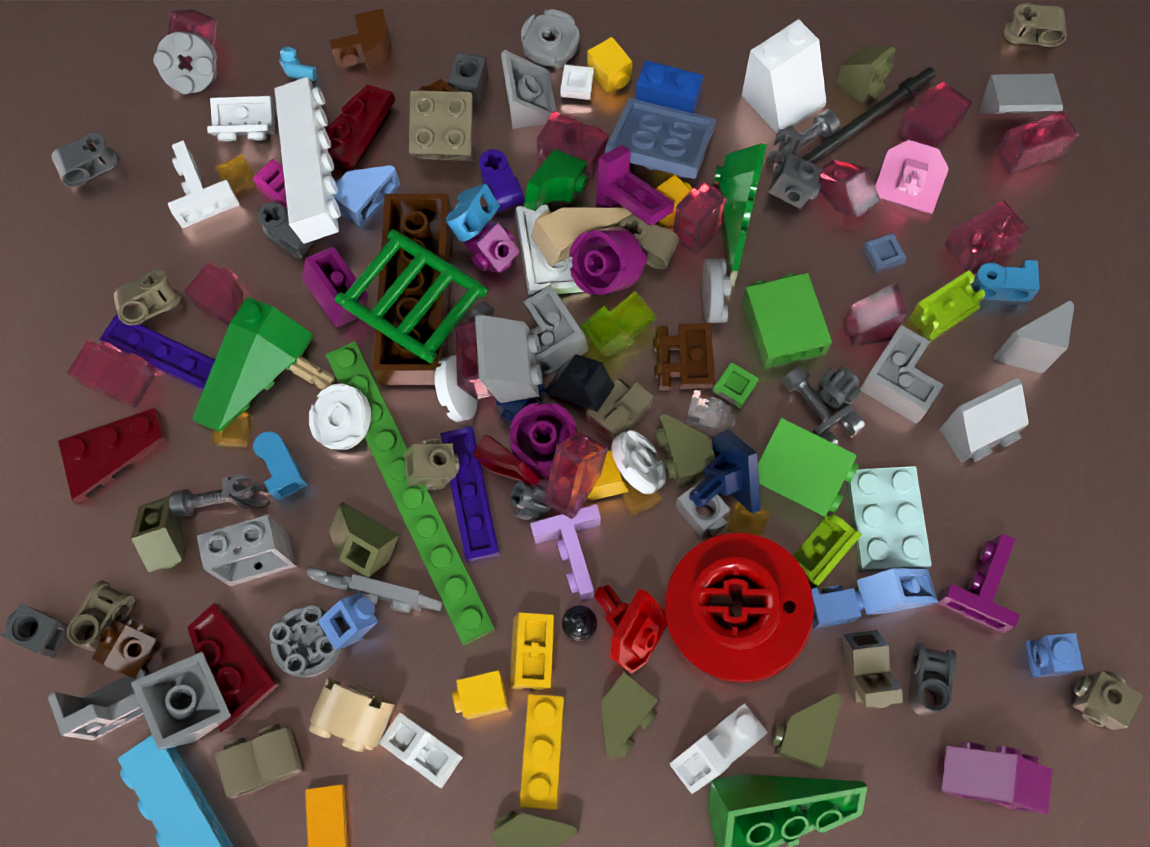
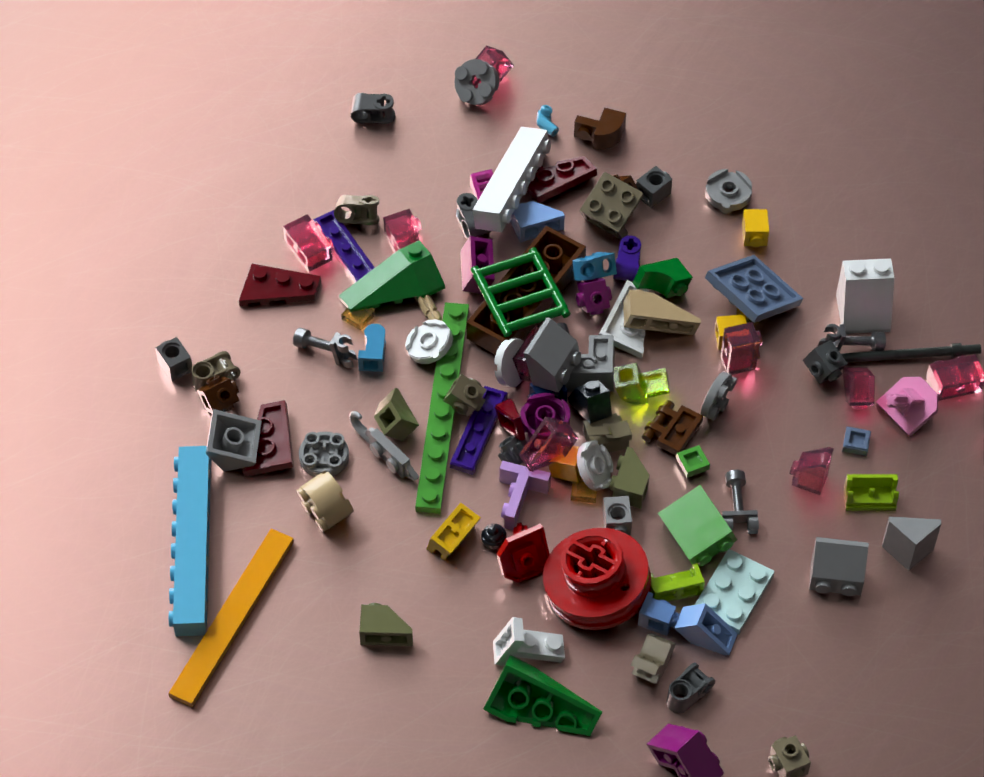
camera: 30 degrees right, 15 degrees down
light grey panel [47,669,147,740] -> none
olive slope [131,496,185,573] -> none
white bracket [168,141,240,228] -> none
light grey window [197,514,297,586] -> none
white bracket [207,96,276,141] -> none
clear yellow tile [215,154,255,193] -> none
dark tan brick [215,724,303,799] -> none
medium blue brick [318,592,378,651] -> none
white slope [379,712,463,788] -> none
yellow brick [452,670,509,720] -> none
light grey slope [501,50,558,129] -> none
yellow plate [520,694,564,810] -> none
clear pink brick [536,111,608,179] -> none
white plate [561,65,594,100] -> none
magenta brick [569,226,647,295] -> none
magenta bracket [596,145,674,226] -> none
olive slope [601,672,659,761] -> none
dark tan piece [619,216,679,269] -> none
blue brick [636,60,704,114] -> none
clear brick [685,390,737,439] -> none
dark blue piece [689,429,761,514] -> none
green wedge [713,143,767,285] -> none
clear yellow tile [726,502,771,536] -> none
bright green brick [742,273,832,369] -> none
olive slope [772,693,843,769] -> none
dark grey gear [818,367,861,408] -> none
olive slope [836,46,896,105] -> none
light grey panel [860,325,943,424] -> none
magenta bracket [938,533,1020,633] -> none
clear pink brick [945,200,1029,272] -> none
dark azure leg [971,260,1040,302] -> none
medium blue brick [1024,633,1084,678] -> none

